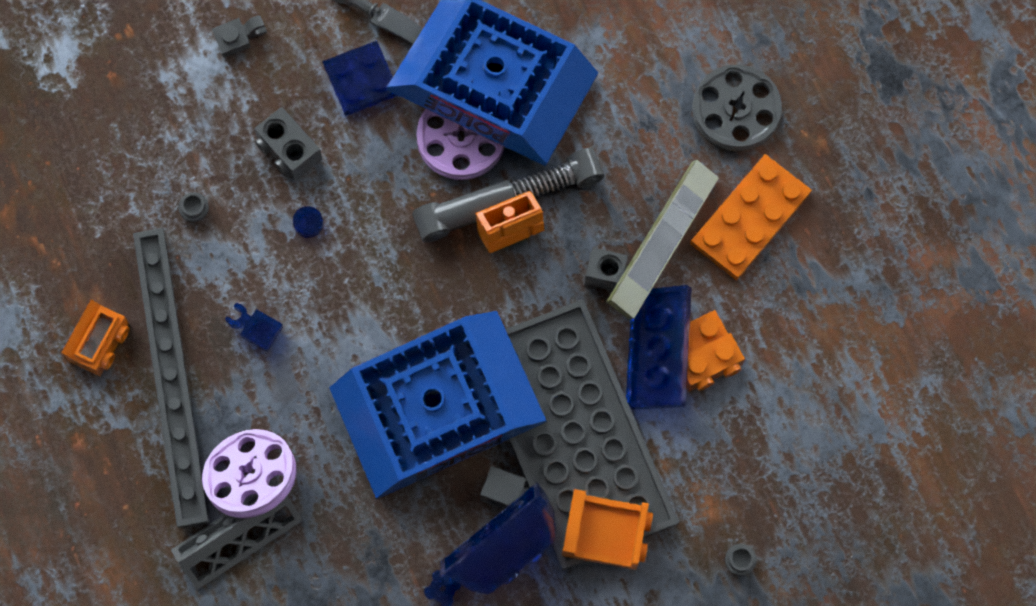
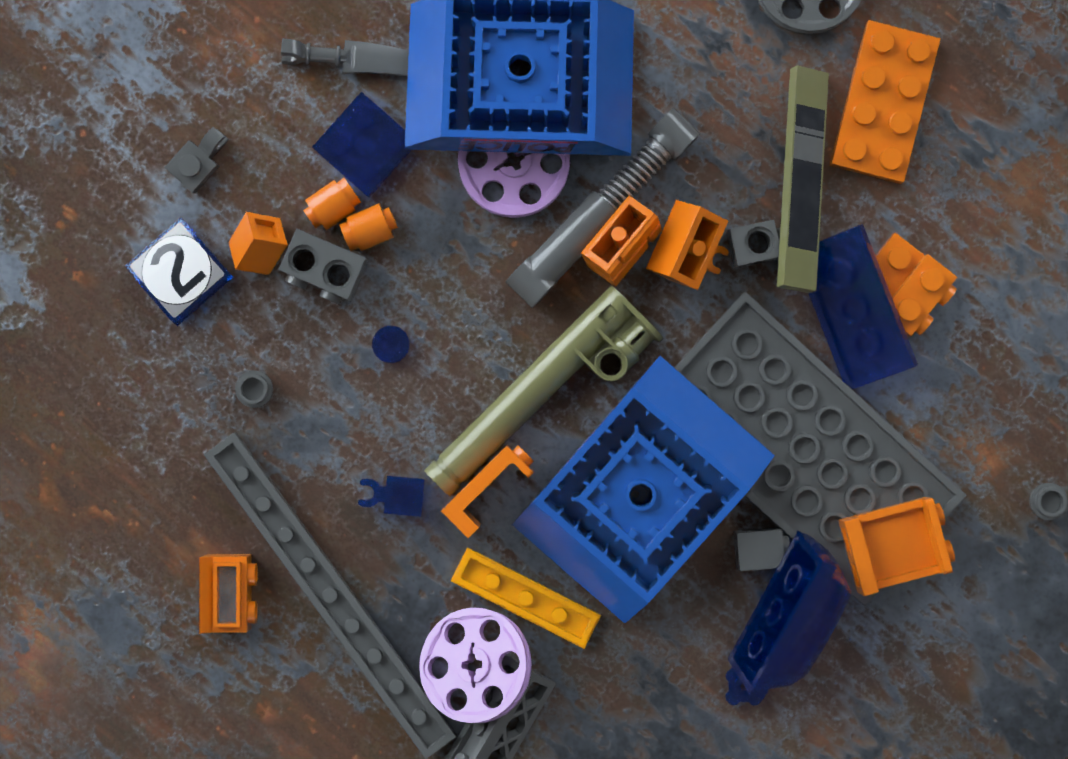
camera: 25 degrees left, 15 degrees up
none -> slope [125,217,233,326]
none -> orange panel [229,212,288,275]
none -> orange brick [303,178,361,231]
none -> orange brick [339,203,398,252]
none -> olive piece [424,286,663,497]
none -> orange panel [441,445,534,538]
none -> light orange tile [451,547,601,649]
none -> orange brick [646,200,729,290]

